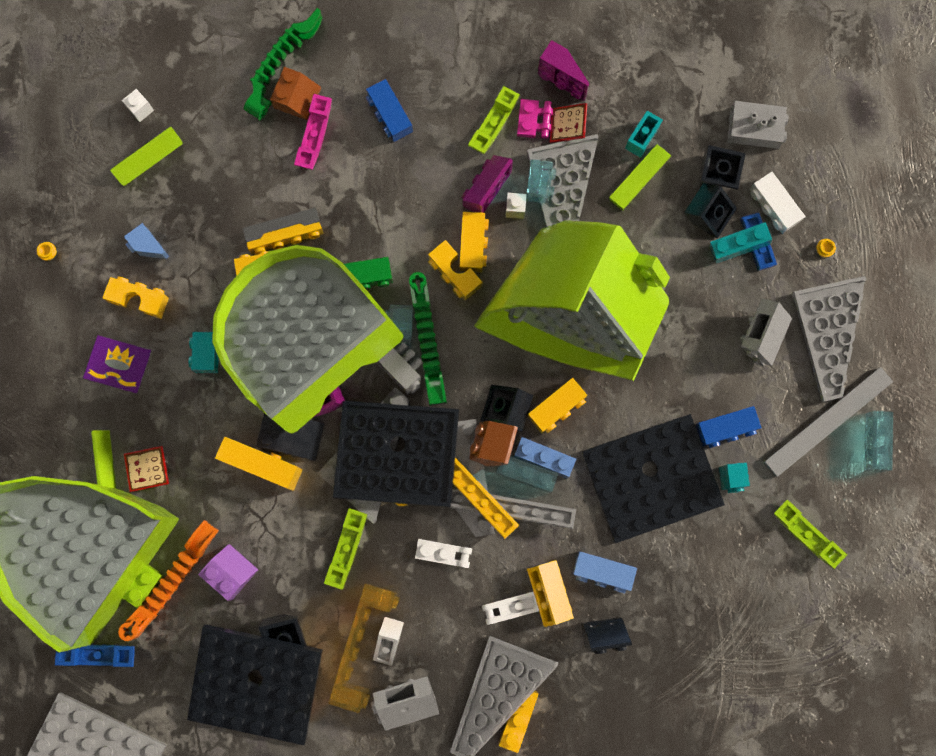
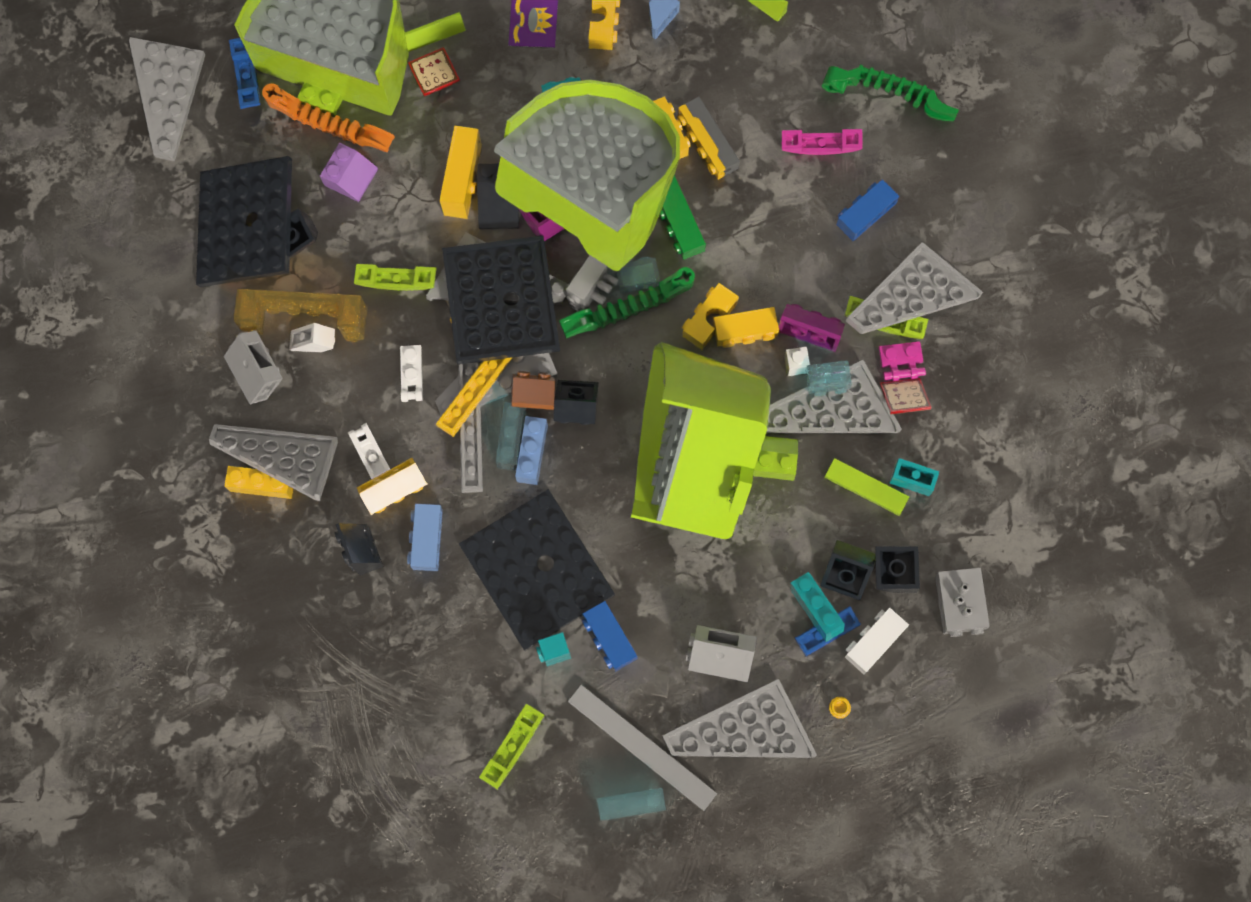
camera: 80 degrees right, 5 degrees down
dark orange slope [270,67,321,121] -> none
yellow brick [527,378,588,434] -> none
magenta slope [537,40,589,101] -> none
none -> light grey wing [846,242,983,334]

